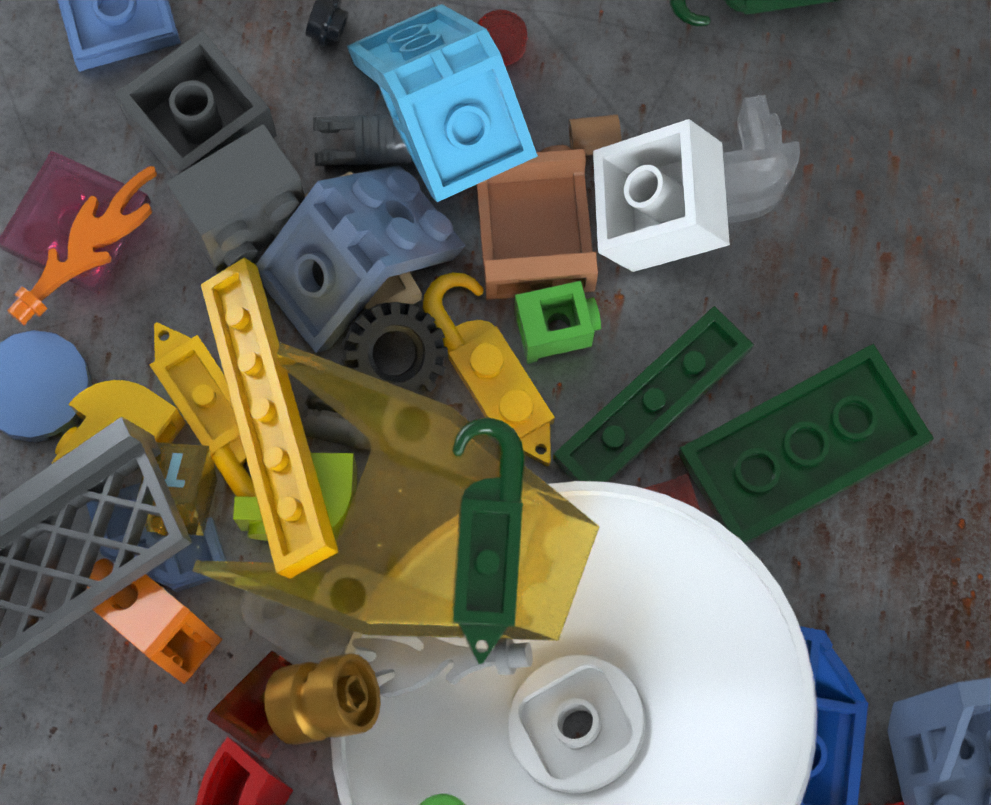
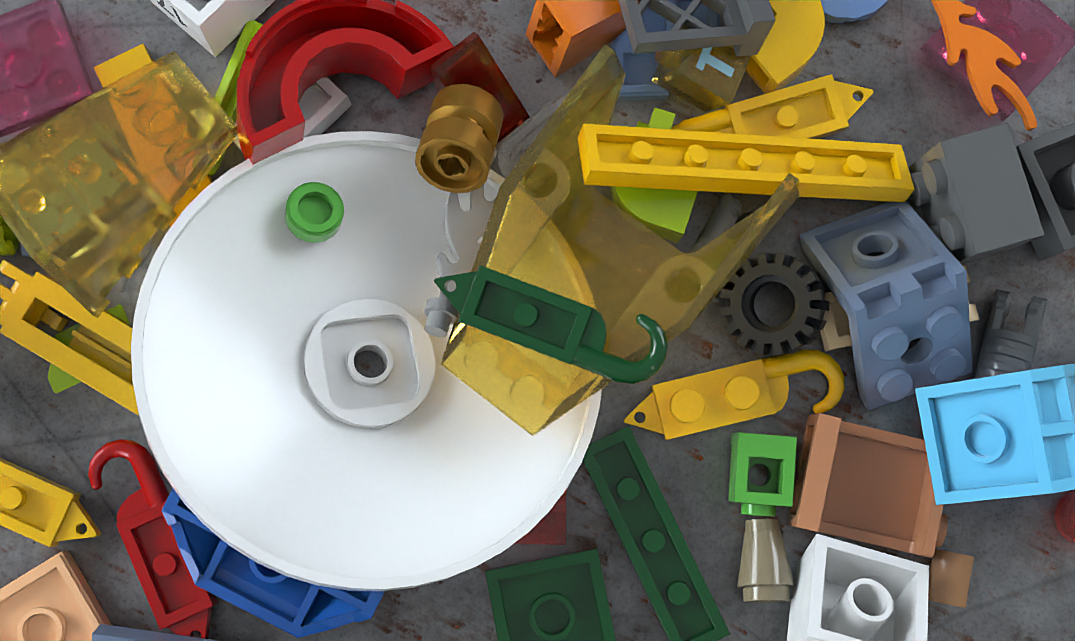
camera: 110 degrees right, 10 degrees up
none -> dark tan cone [737,519,795,603]

